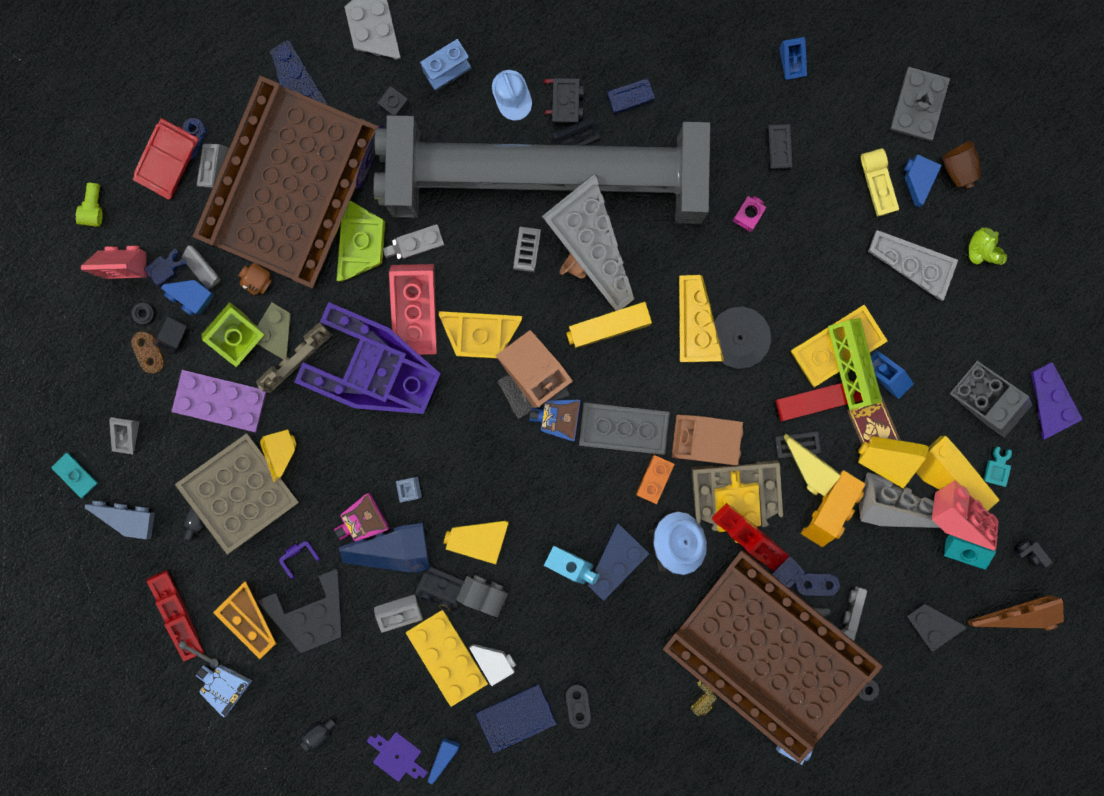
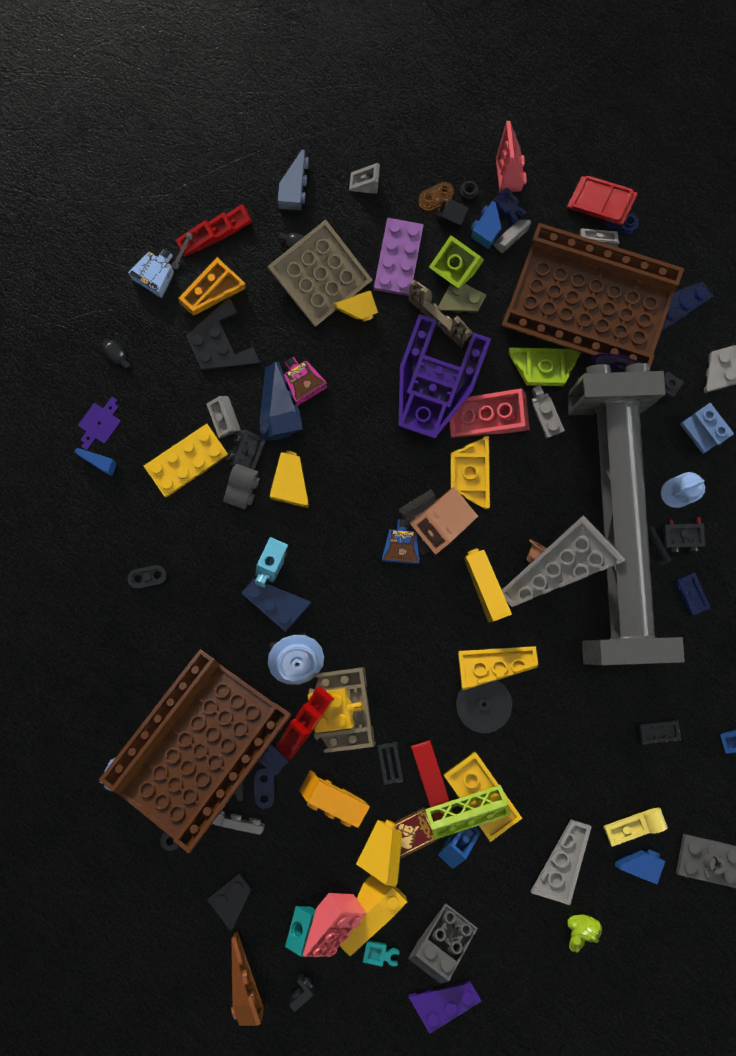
camera: 80 degrees right, 5 degrees down
teal plate [51,453,98,498] -> none
lime pin [76,183,103,227] -> none
dark orange head [238,263,272,295] -> none
dark purple piece [279,541,321,579] -> none
sand blue tile [396,477,422,502] -> none
white slope [469,644,516,686] -> none
clear blue piece [476,684,557,754] -> none
light grey slope [513,227,541,273] -> none
dark grey tile [579,403,670,455] -> none
orange brick [636,455,674,504] -> none
nougat slope [672,415,743,465] -> none
clear yellow bracket [690,681,717,716] -> none
dark pink brick [733,196,766,232] -> none
light yellow slope [784,434,840,497] -> none
light grey wedge [859,472,940,528] -> none
reddish brown helmet [942,141,981,188] -> none

